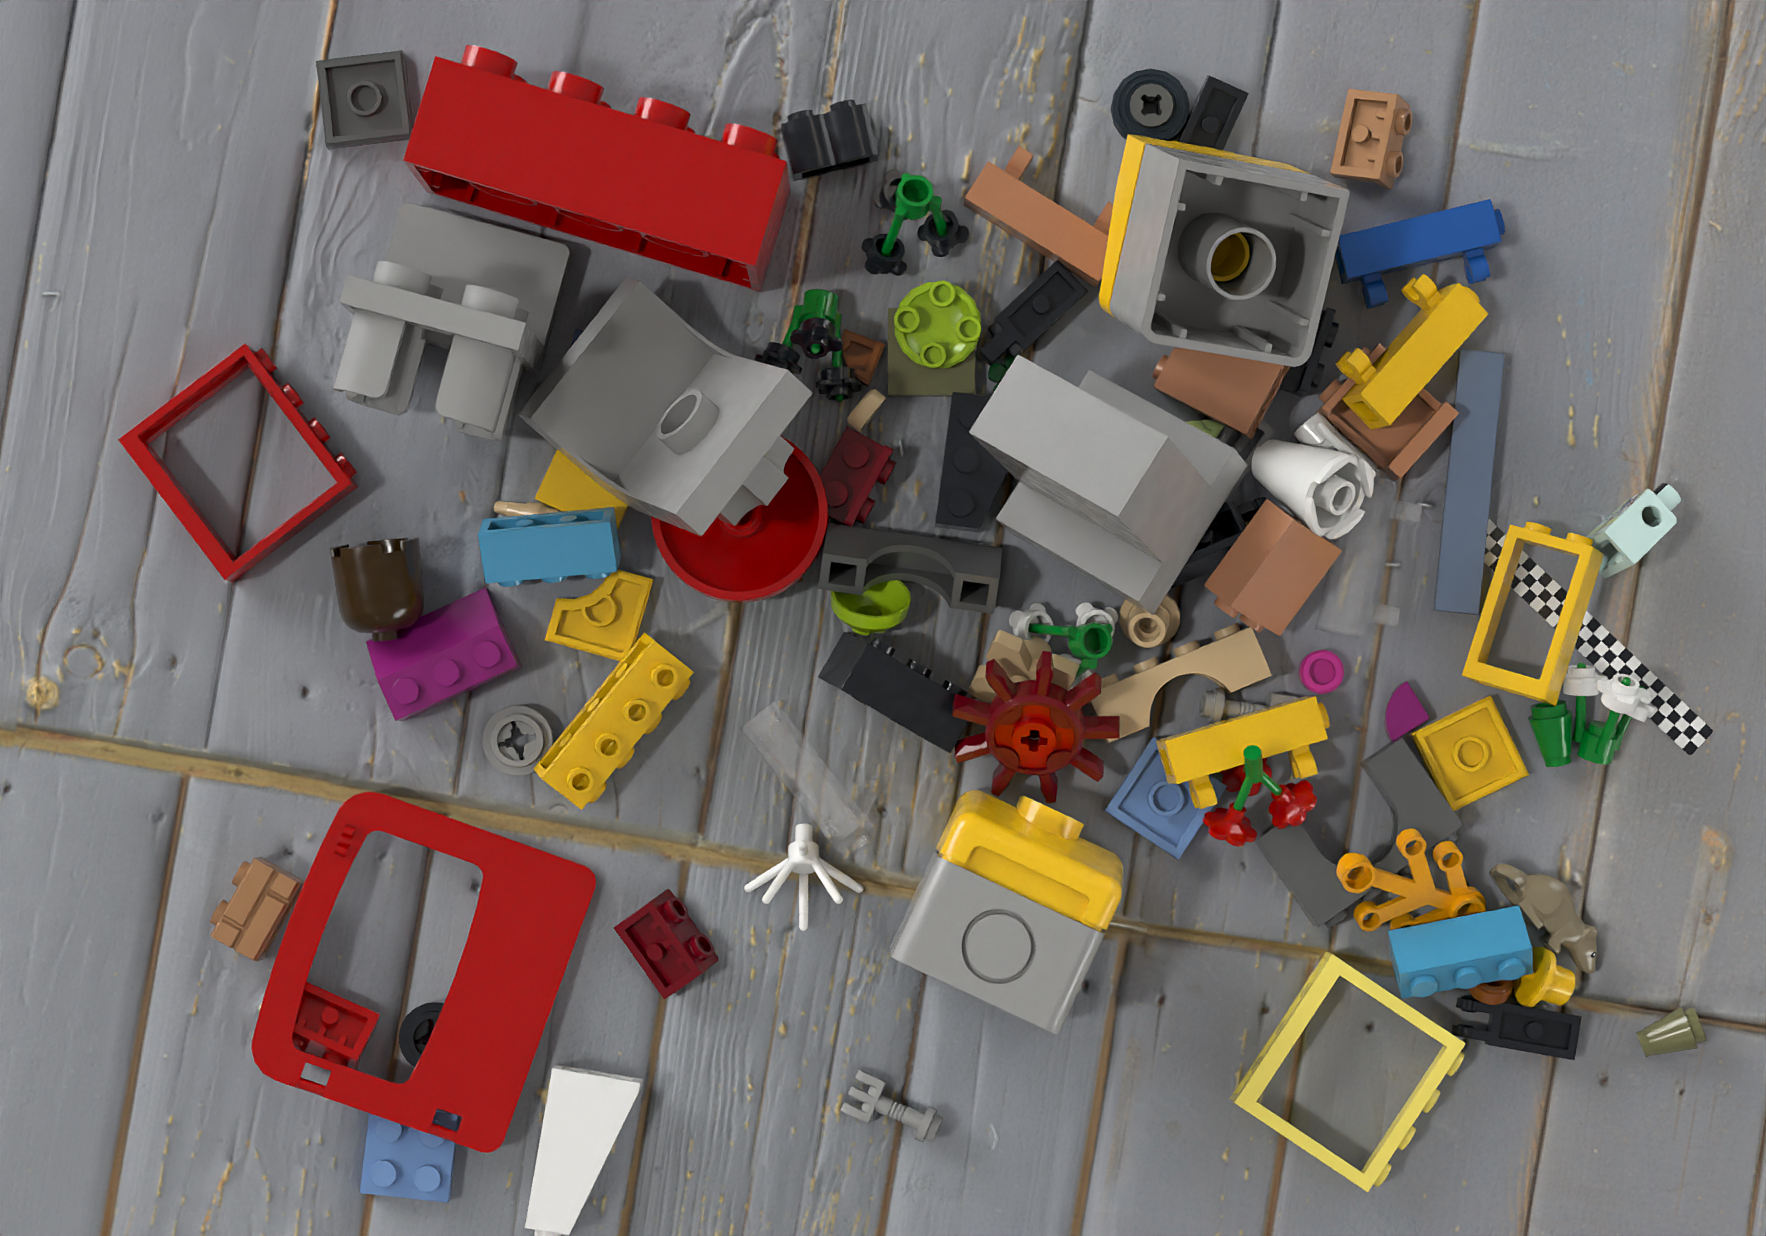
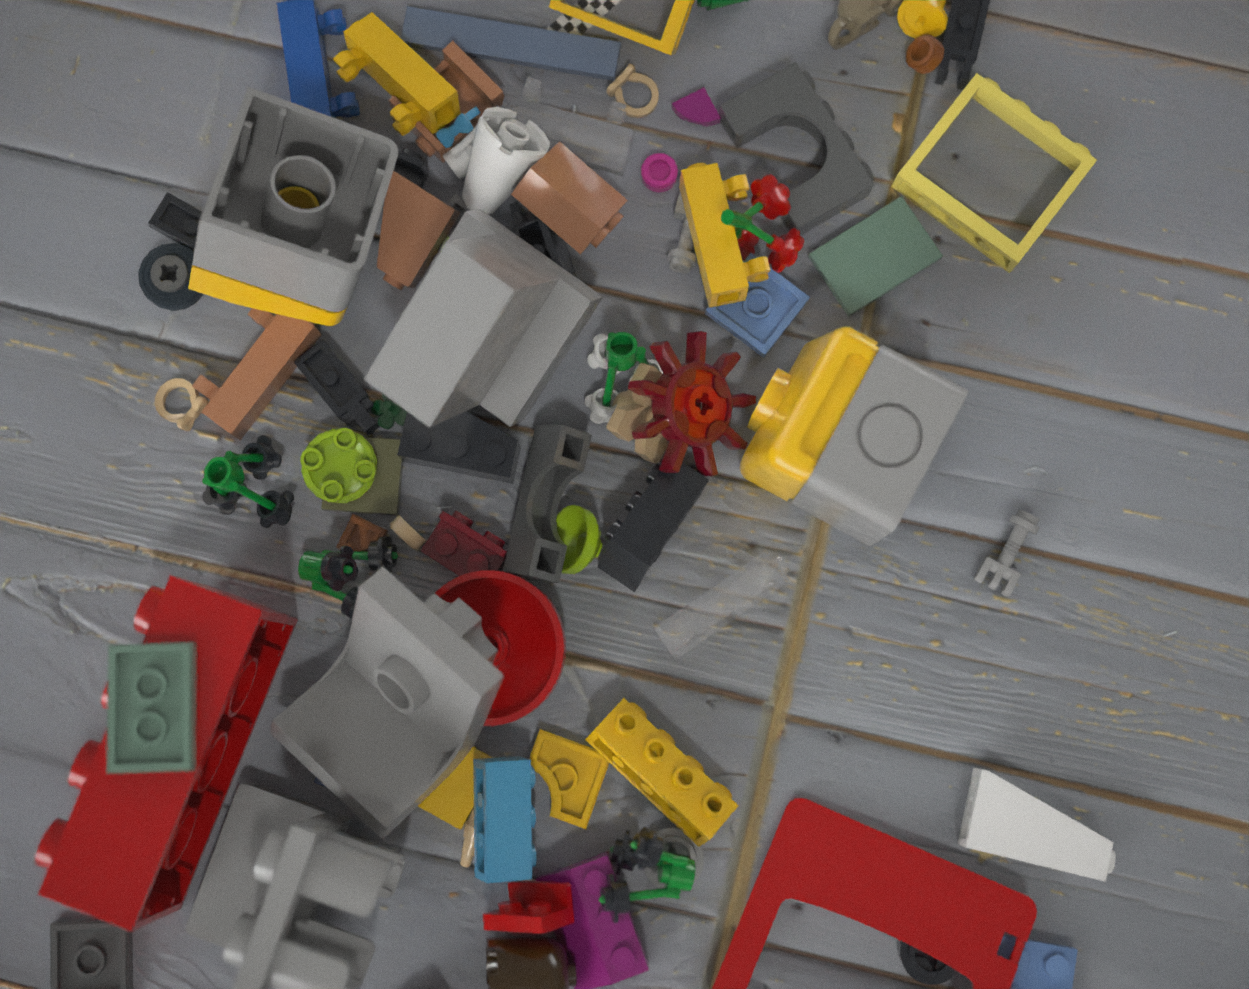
camera: 75 degrees left, 5 degrees down
dark red bracket [613,889,719,1000] -> none
white plant [744,824,864,931] -> none
black brick [781,100,879,181] -> none
tan arch [1089,623,1272,743] -> none
tan piece [1120,594,1180,648] -> none
medium nougat bracket [1330,89,1413,189] -> none
light orange plant [1336,828,1486,932] -> none
dark azure brick [1388,906,1533,999] -> none
yellow tile [1410,695,1529,811] -> none
none -> sand green tile [107,642,197,773]
none -> tan piece [154,378,209,431]
none -> dark azure piece [436,106,481,148]
none -> red bracket [483,881,575,934]
none -> plant [599,827,696,923]
none -> tan piece [606,64,659,118]
none -> sand green tile [808,196,943,317]

